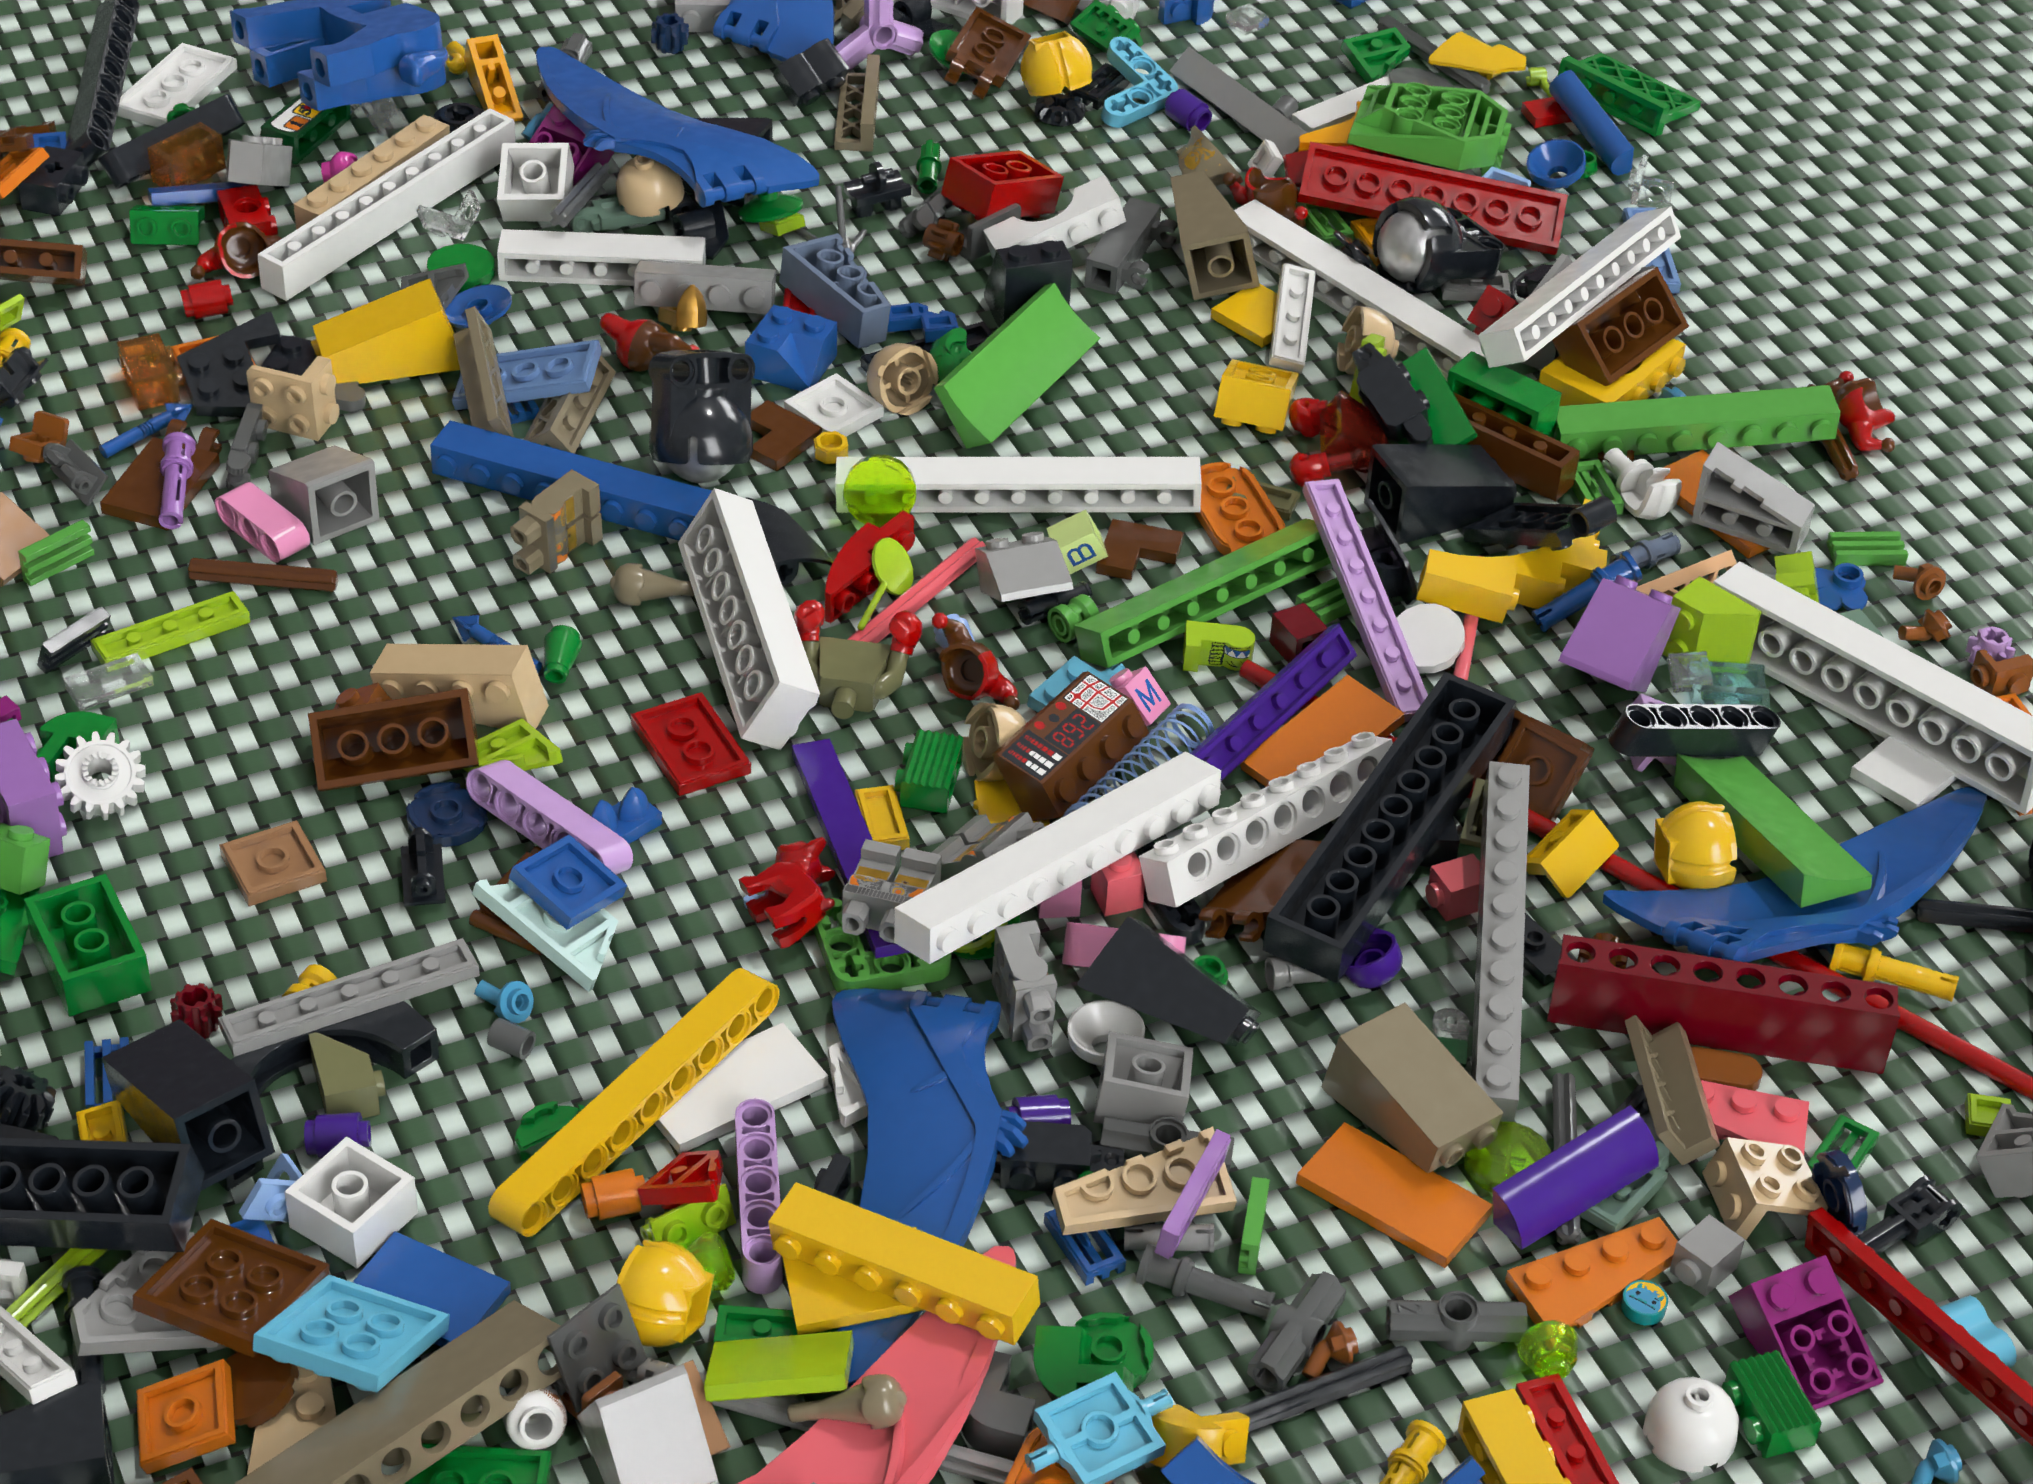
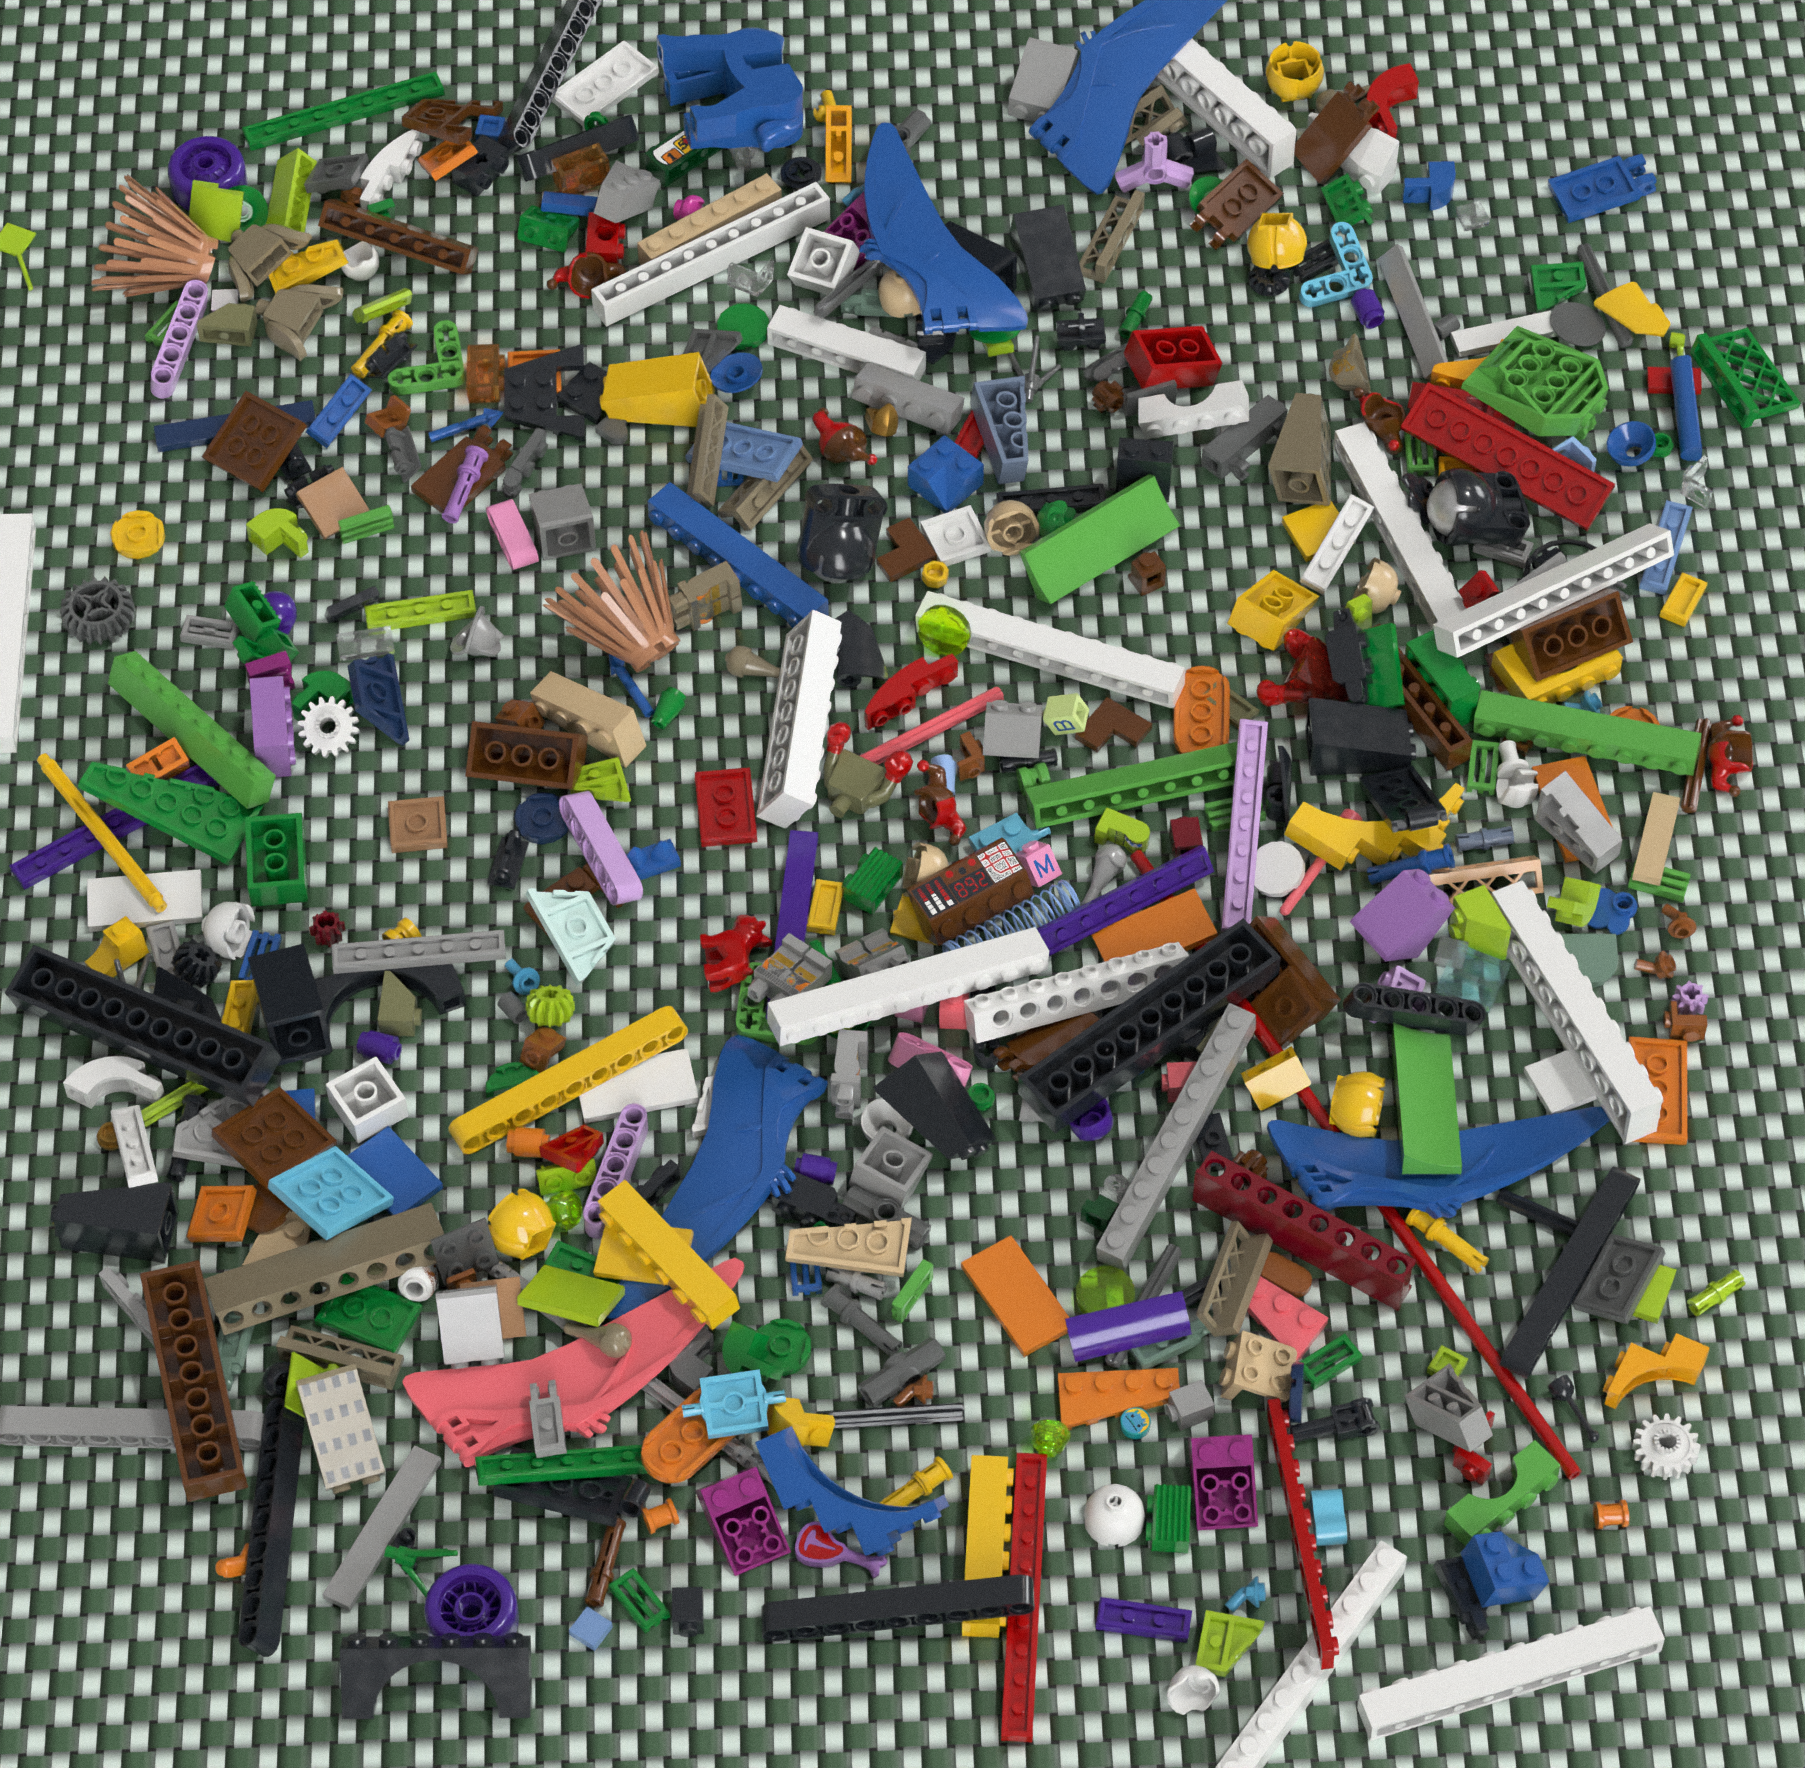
camera: 25 degrees right, 15 degrees up
red brick [180,279,234,319] -> none
reddish brown axle [188,558,338,592] -> none
light blue bracket [239,1153,302,1222] -> none
tan bracket [246,356,339,441] -> none
blue plate [509,834,627,930] -> none
dark blue gear [651,13,689,54] -> none
black brick [773,38,850,107] -> none
lime piece [857,538,914,631] -> none
blue tile [887,303,959,343] -> none
medium lavender tile [1155,1129,1231,1259] -> none
white tile [1247,139,1284,177] -> none
dark tan slope [1321,1002,1503,1173] -> none
dark grey piece [1385,1290,1528,1352] -> none
none -> white cylinder [201,902,255,960]
none -> dark blue wing [347,653,410,746]
none -> bright green beam [388,320,465,395]
none -> light grey helmet [450,606,504,657]
none -> dark orange bracket [520,1026,566,1073]
none -> lime gear [526,984,575,1028]
none -> nougat plant [542,530,681,673]
none -> dark orange bracket [957,731,985,781]
none -> black slope [1009,204,1086,310]
none -> light grey piece [1081,844,1127,905]
none -> reddish brown brick [1128,551,1166,597]
none -> tan tile [1632,792,1681,886]
none -> yellow tile [1660,572,1708,627]

